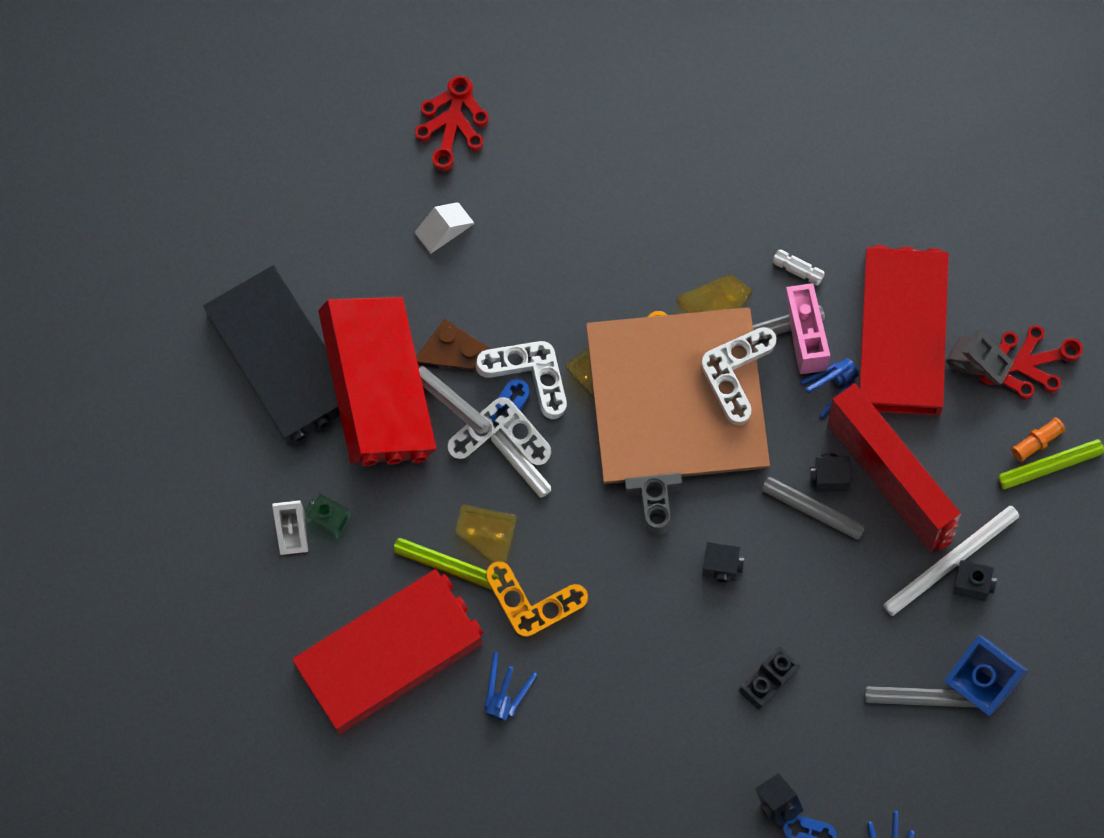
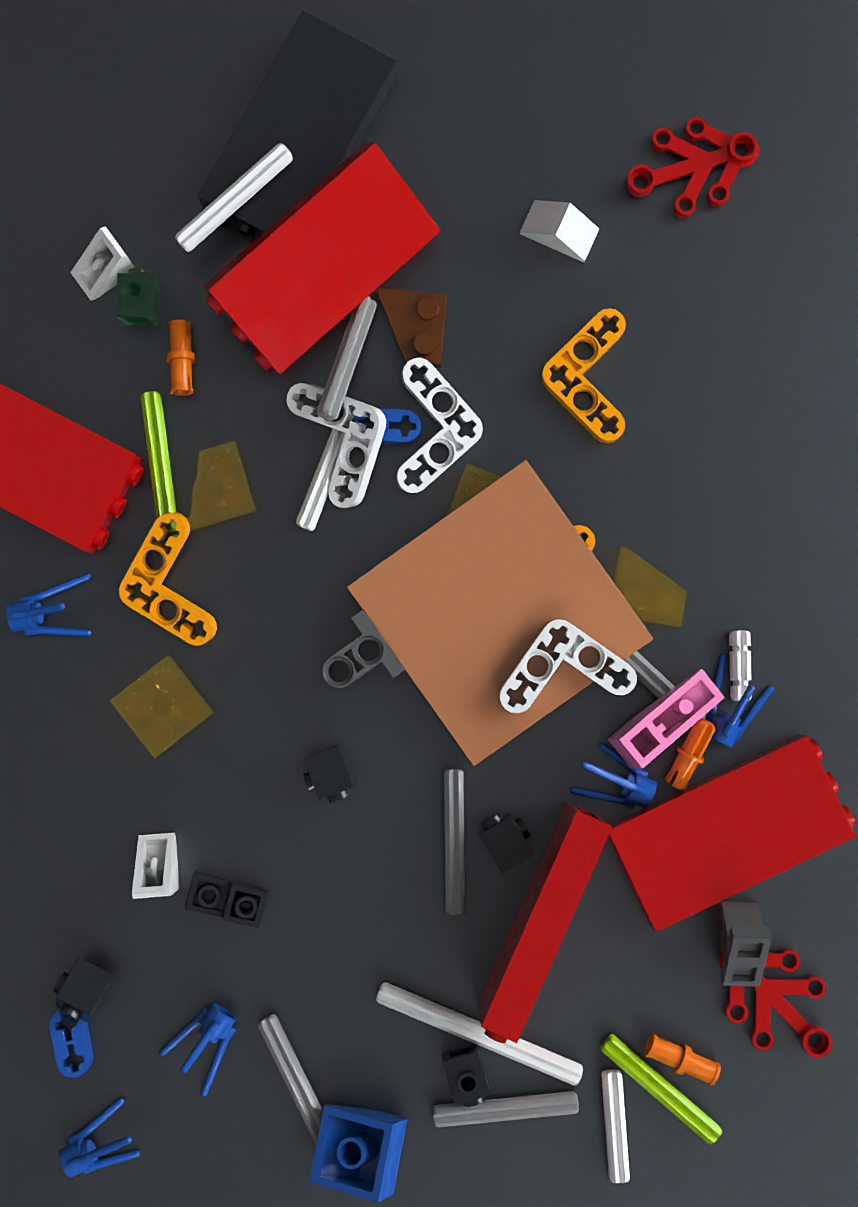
camera: 55 degrees right, 15 degrees up
none -> clear yellow plate [110,655,214,758]
none -> white slope [132,832,180,899]
none -> blue plant [159,1003,237,1097]
none -> orange pin [166,320,195,396]
none -> white axle [175,143,293,252]
none -> light grey axle [433,1091,579,1128]
none -> light orange beam [541,308,626,444]
none -> white axle [601,1069,630,1183]
none -> orange axle [664,718,716,790]
none -> blue plant [705,654,774,748]

